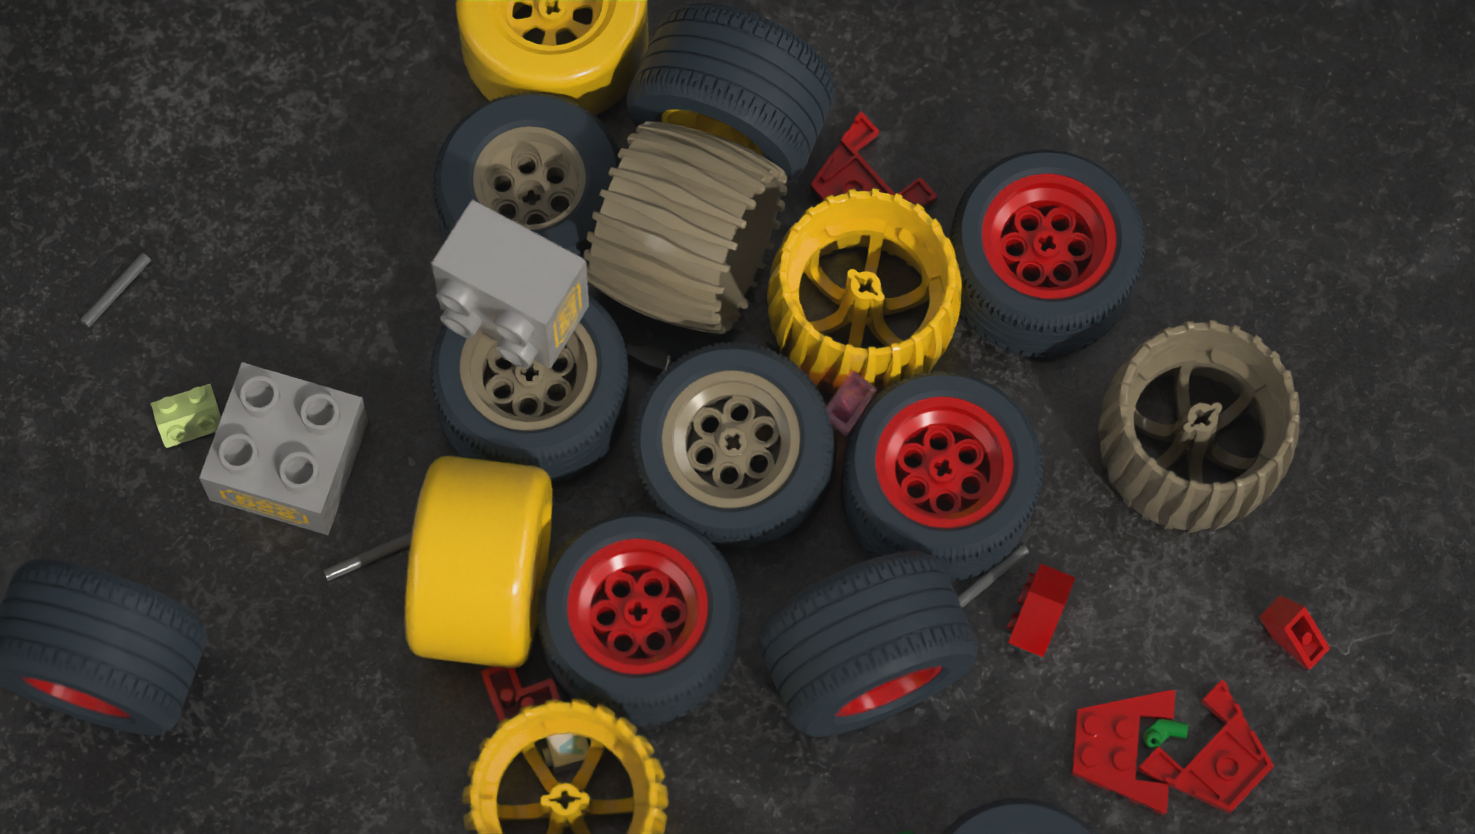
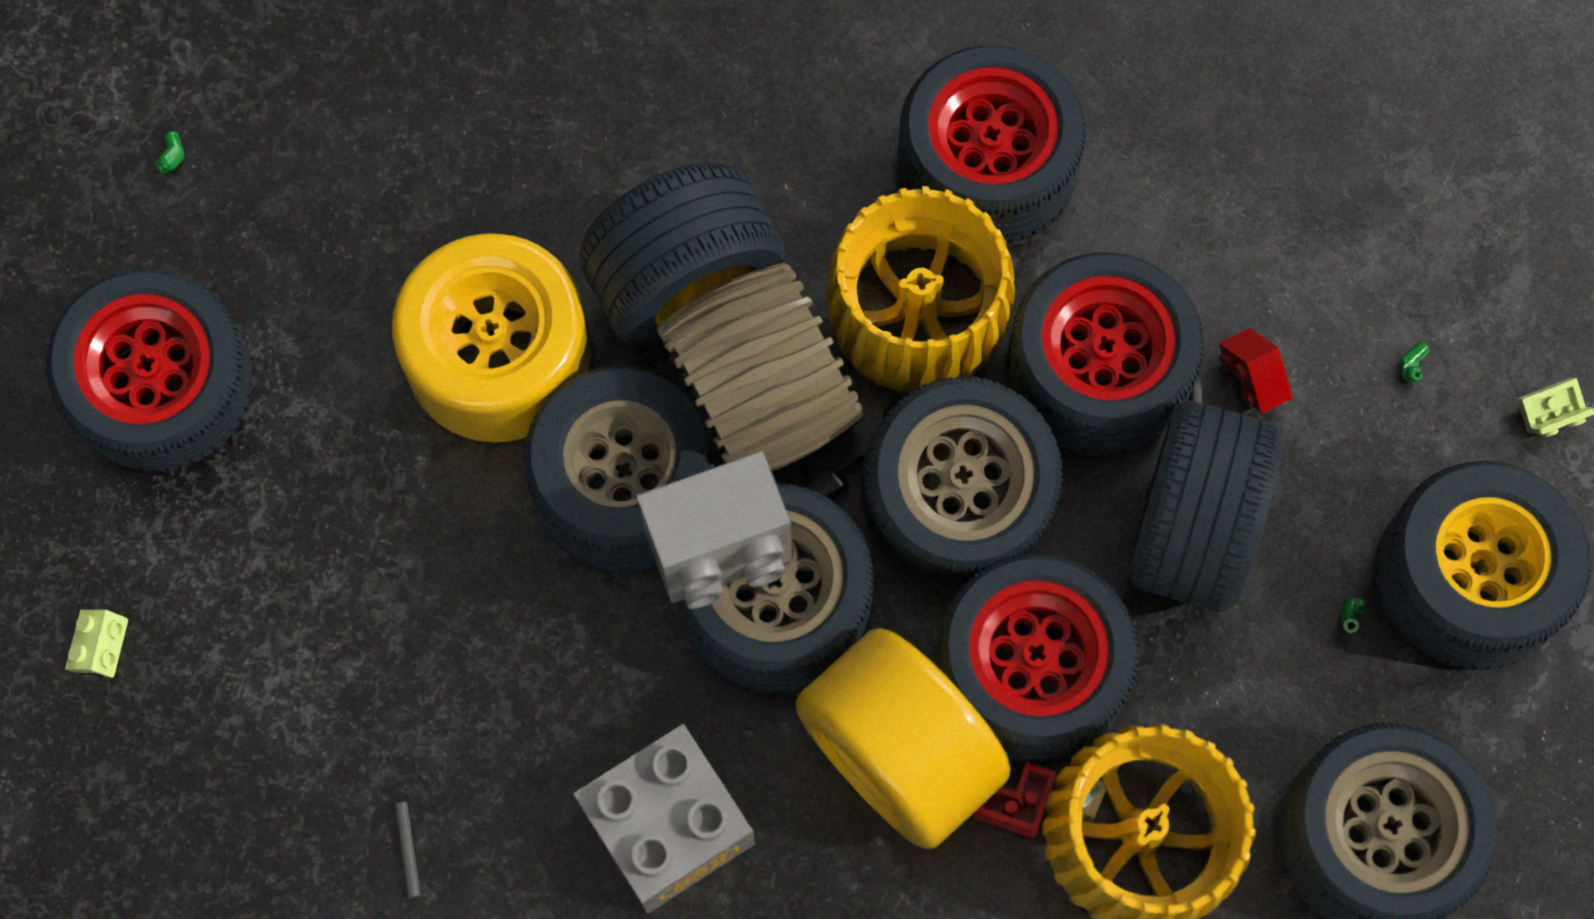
camera: 45 degrees left, 0 degrees up
yellowish green bracket [151,383,221,448] -> none
dark grey bar [323,532,412,581] -> none
red wing [810,111,938,207] -> none
clear pink slope [825,370,878,436] -> none
red wing [1071,690,1175,815] -> none
dark tan wheel [1098,320,1300,533] -> none
red wing [1138,679,1274,814] -> none
red slope [1259,595,1330,670] -> none

